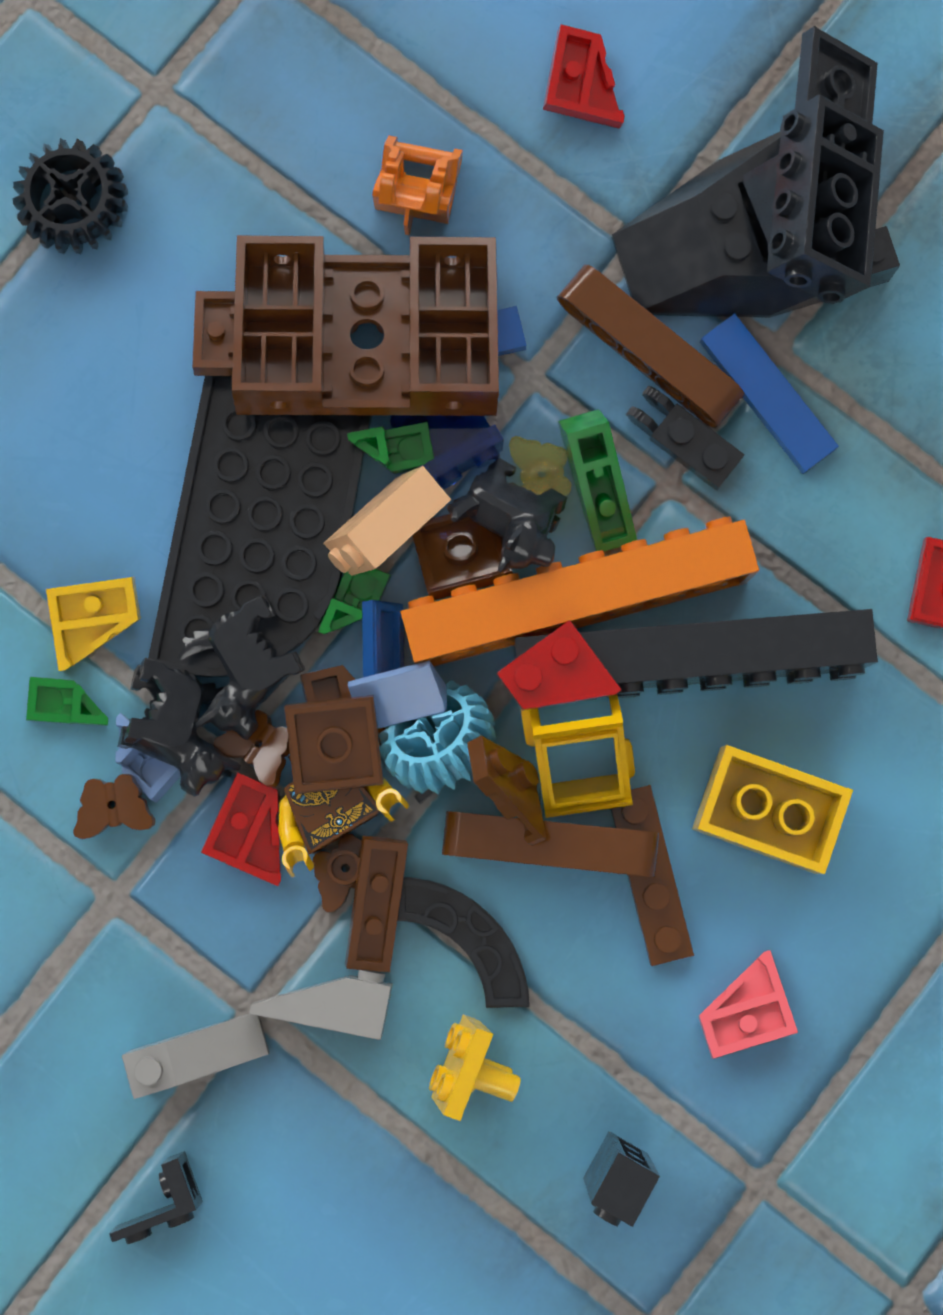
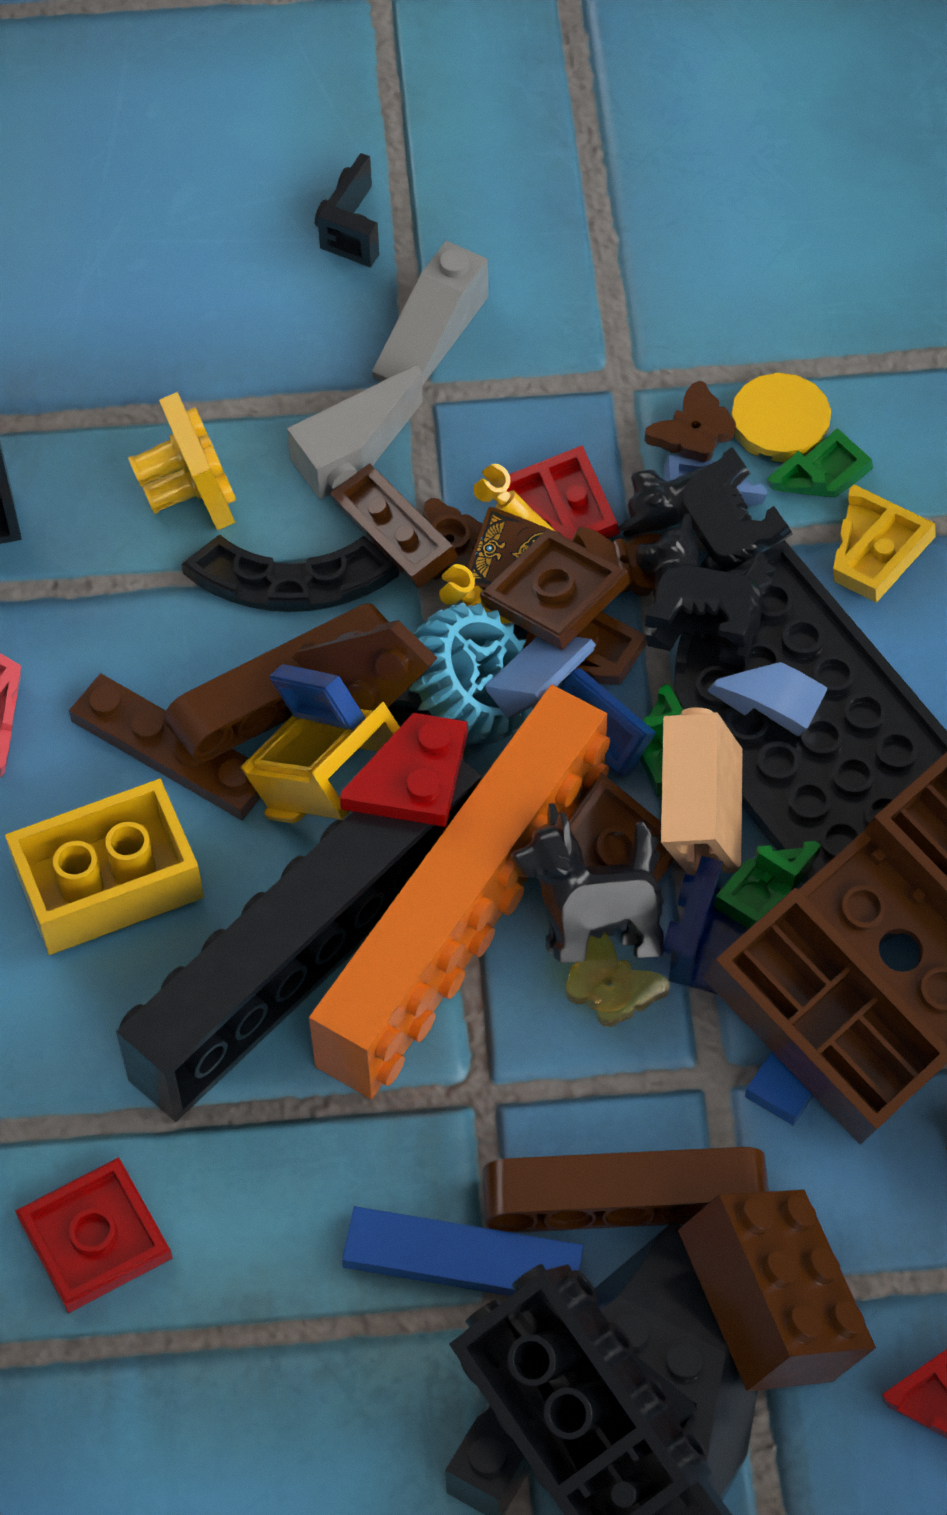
camera: 135 degrees right, 25 degrees down
green slope [558,409,637,551] -> none
black hinge [626,386,745,490] -> none
none -> blue tile [269,664,365,730]
none -> reddish brown brick [678,1190,876,1391]
none -> medium blue slope [708,662,828,736]
none -> yellow tile [731,373,831,463]

